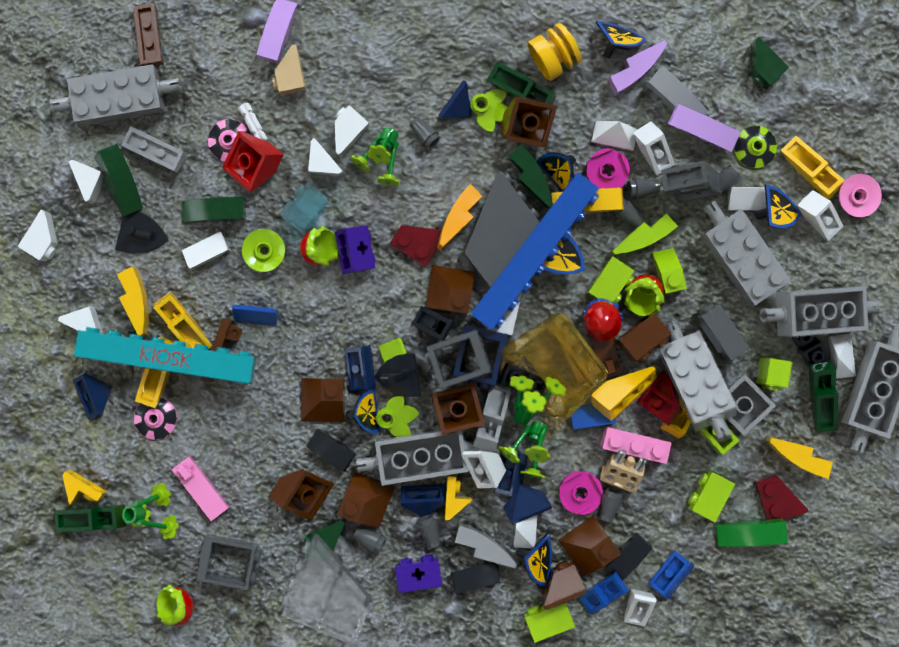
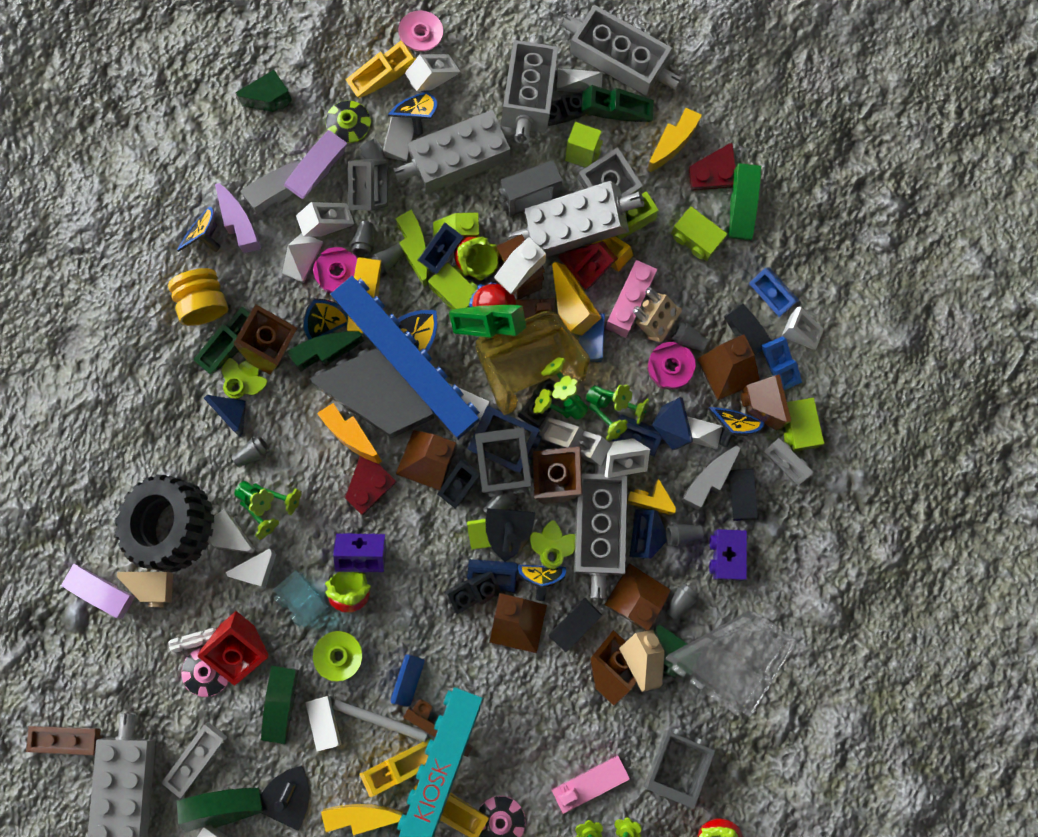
camera: 80 degrees left, 10 degrees down
none -> black tyre [115,475,214,572]
none -> light grey bar [333,700,429,742]
none -> dark blue slope [417,223,464,274]
none -> black slope [444,571,502,615]
none -> green slope [449,305,527,338]
none -> white slope [494,237,546,294]
none -> tan slope [619,630,664,692]
none -> light grey plate [764,438,813,485]

